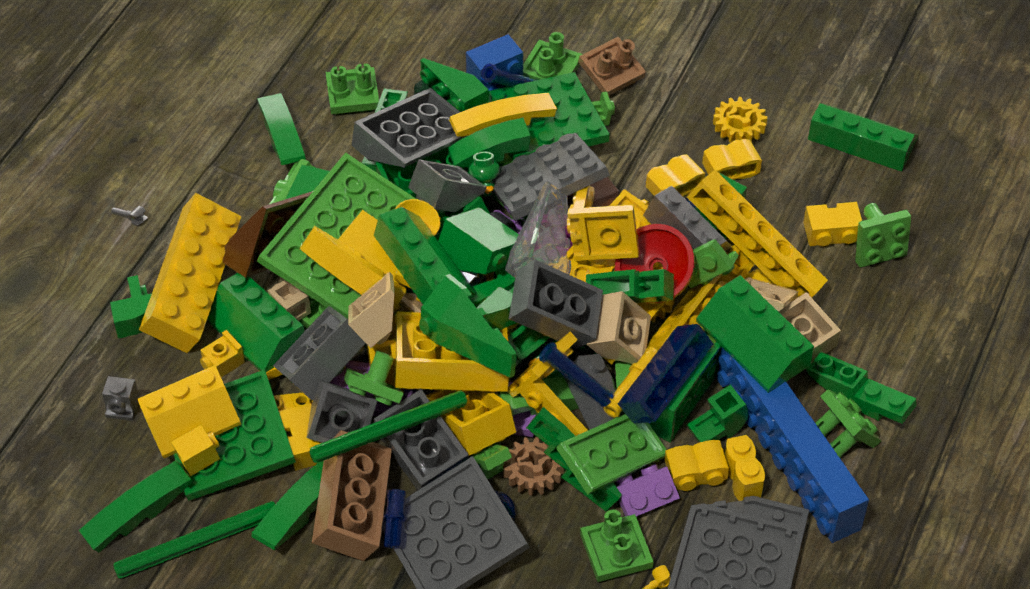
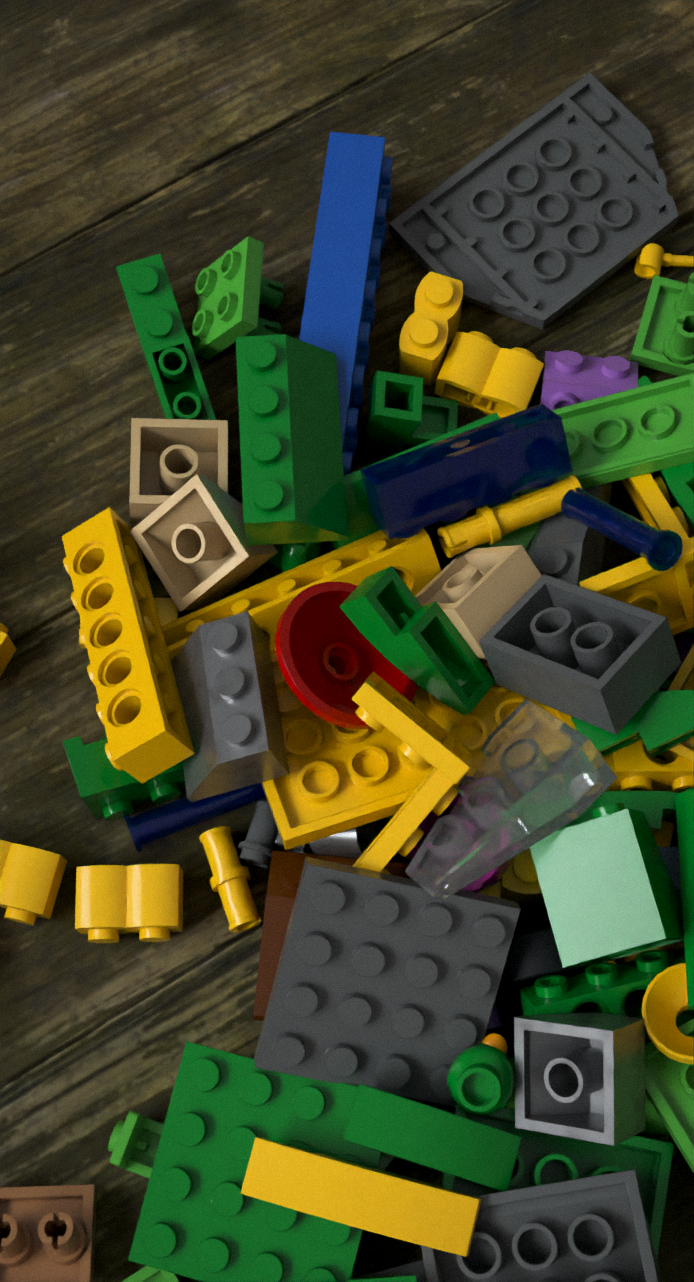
camera: 145 degrees left, 20 degrees up
bright green bracket [688,239,739,288] -> none

